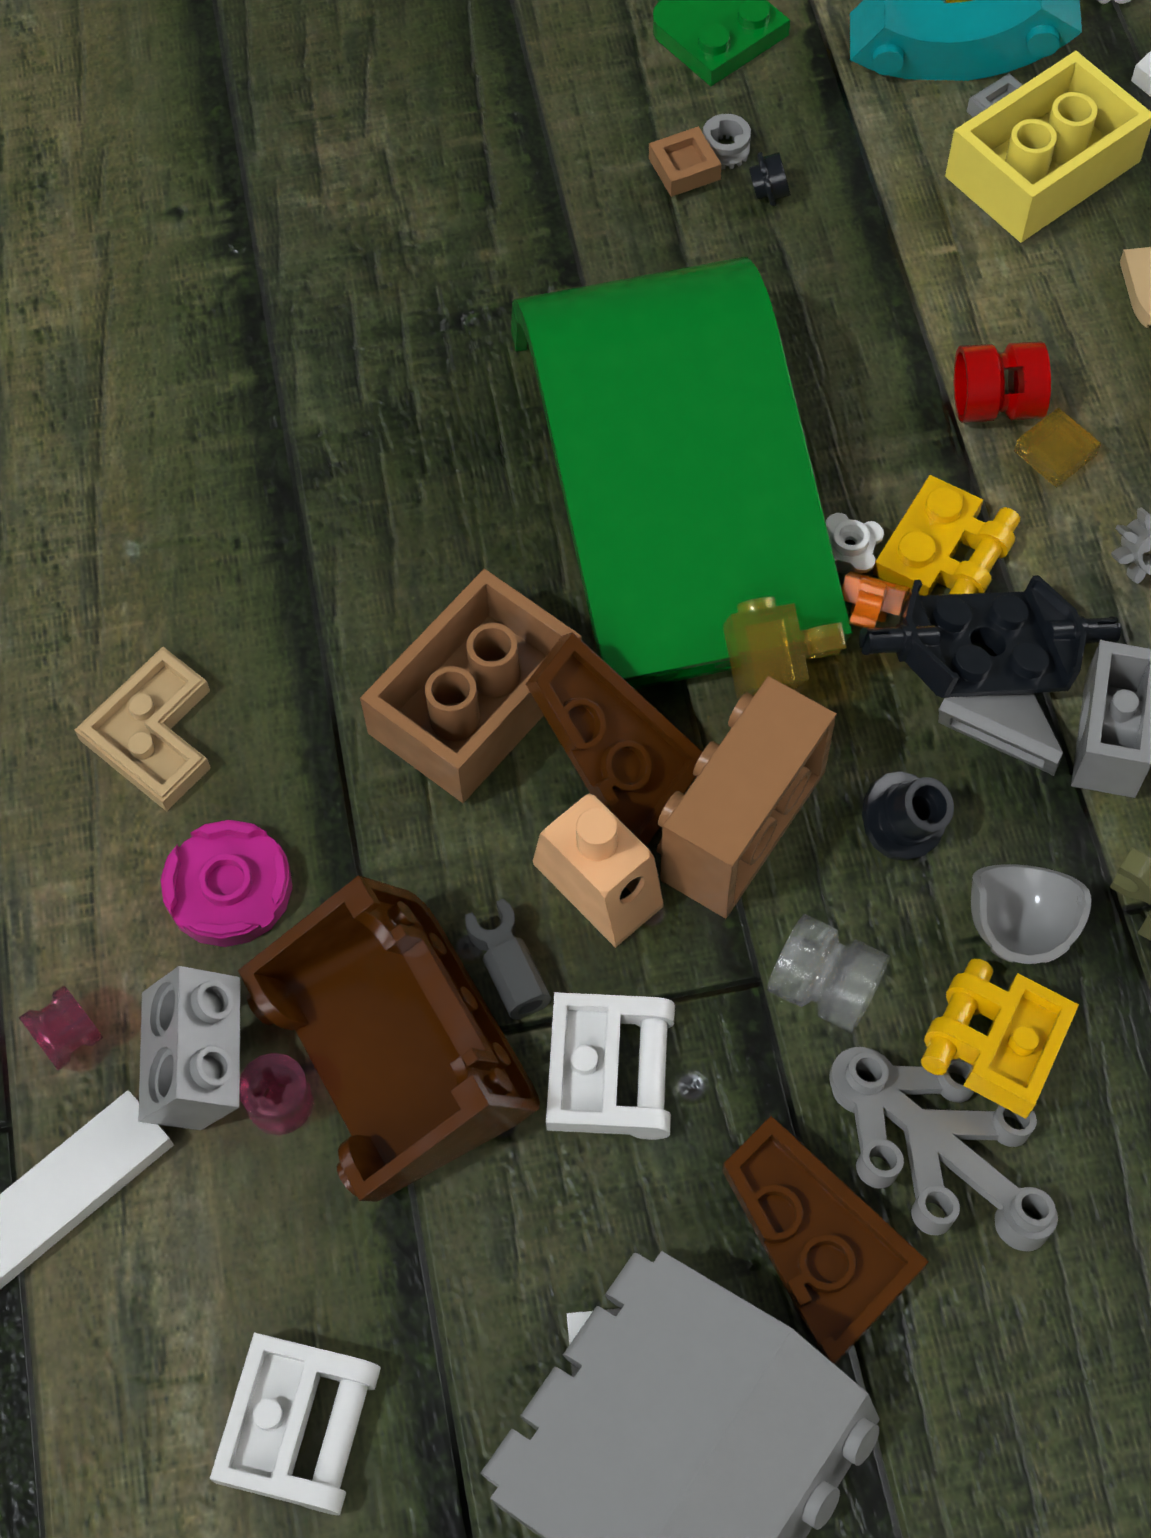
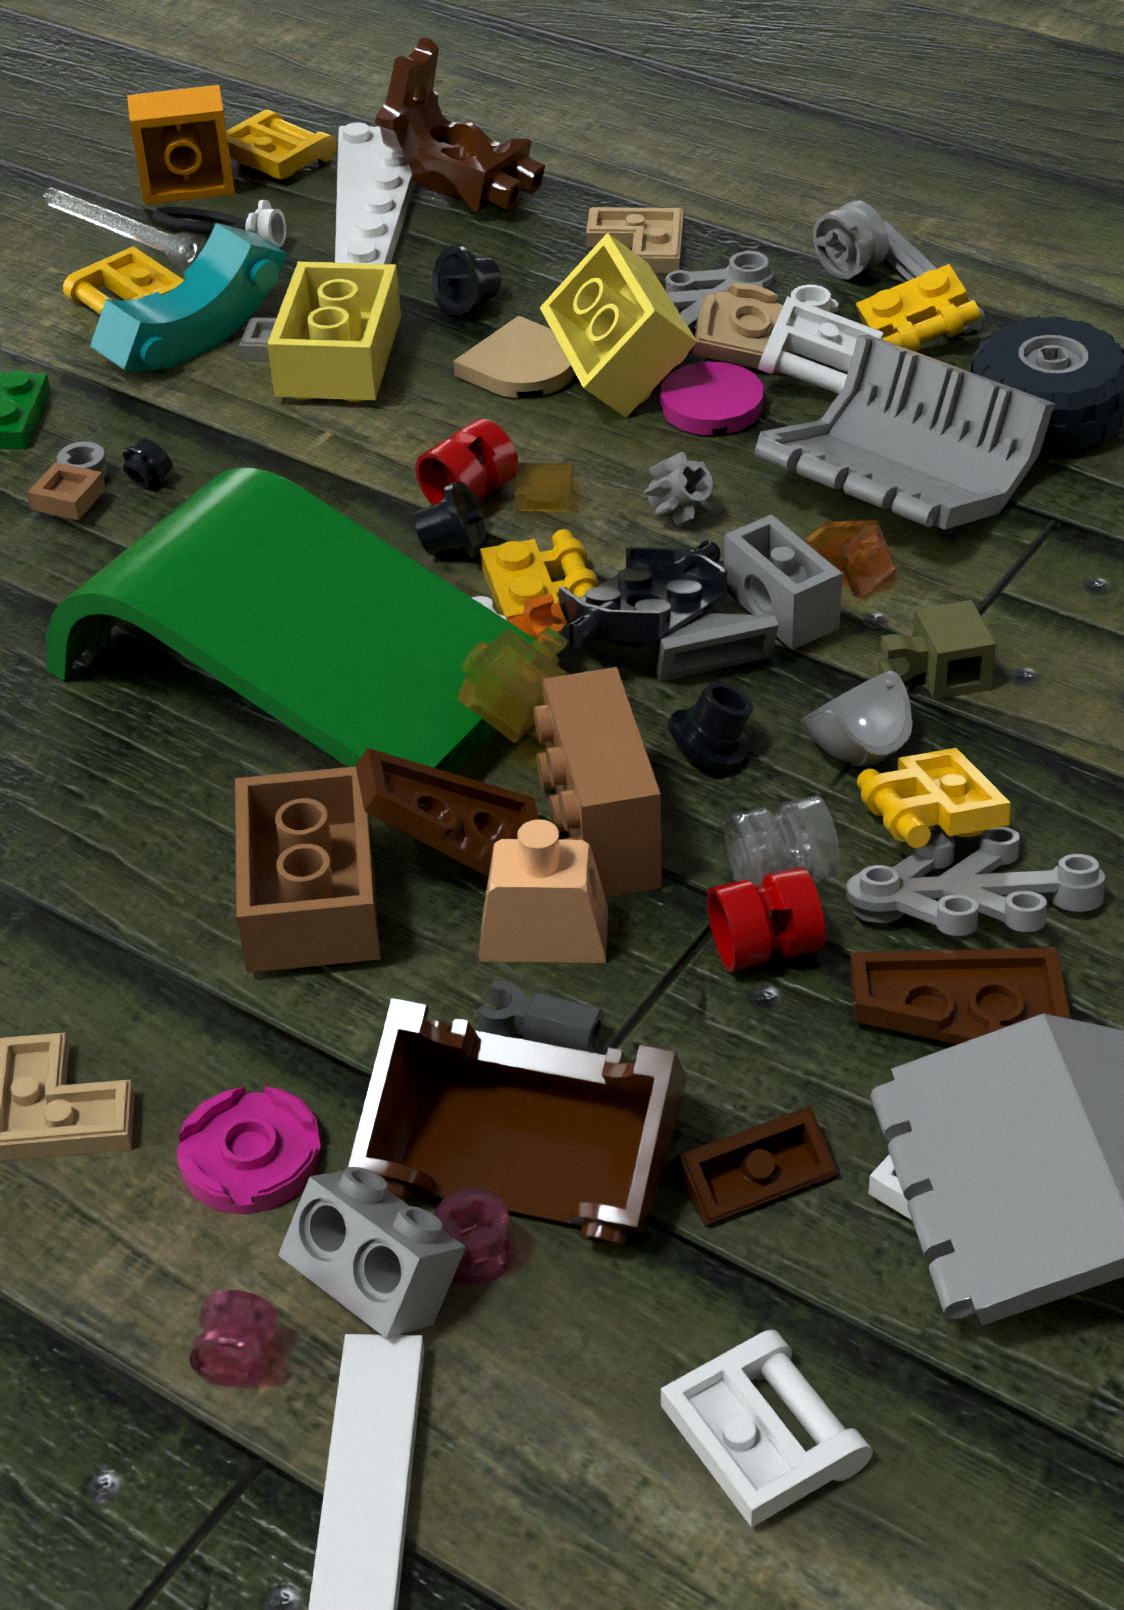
camera: 45 degrees left, 20 degrees down
white plate [546,992,675,1140] -> none
none -> black piece [415,481,486,559]
none -> reddish brown slope [669,1105,839,1226]
none -> red wheel [707,867,826,972]

